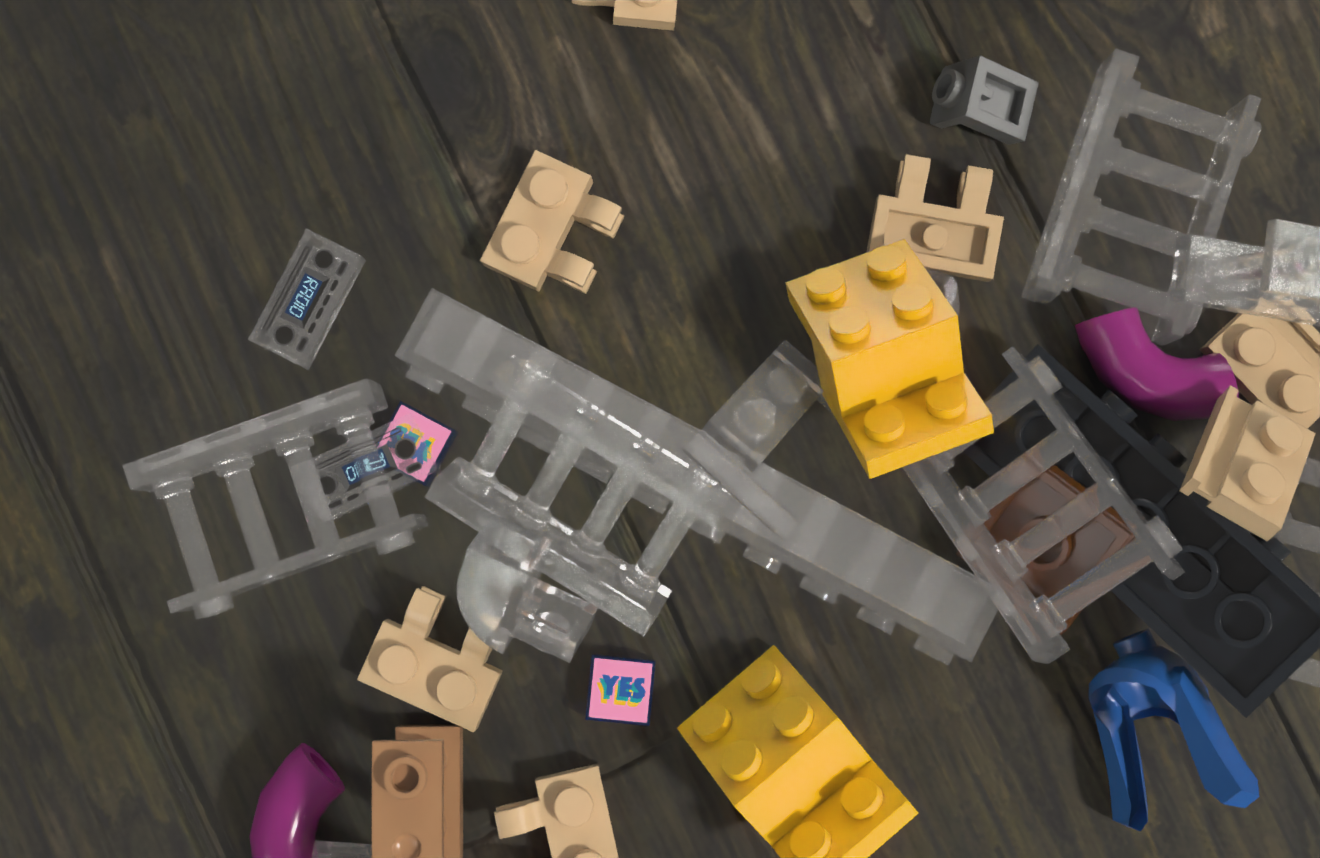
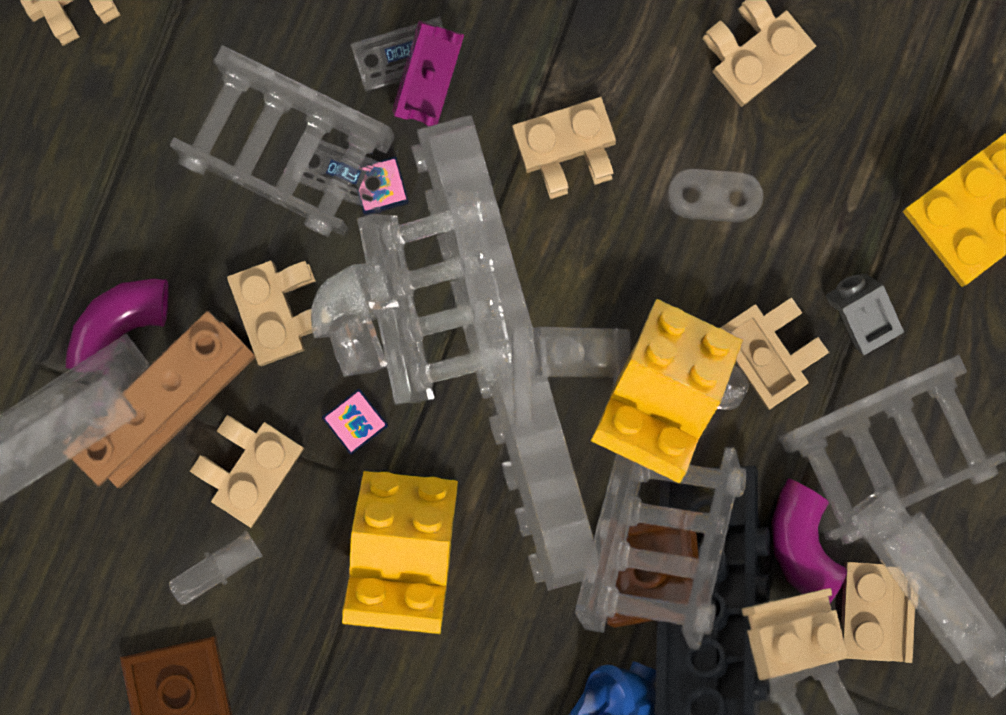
camera: 45 degrees right, 0 degrees up
none -> magenta hinge [392,21,464,127]
none -> clear plate [667,169,763,222]

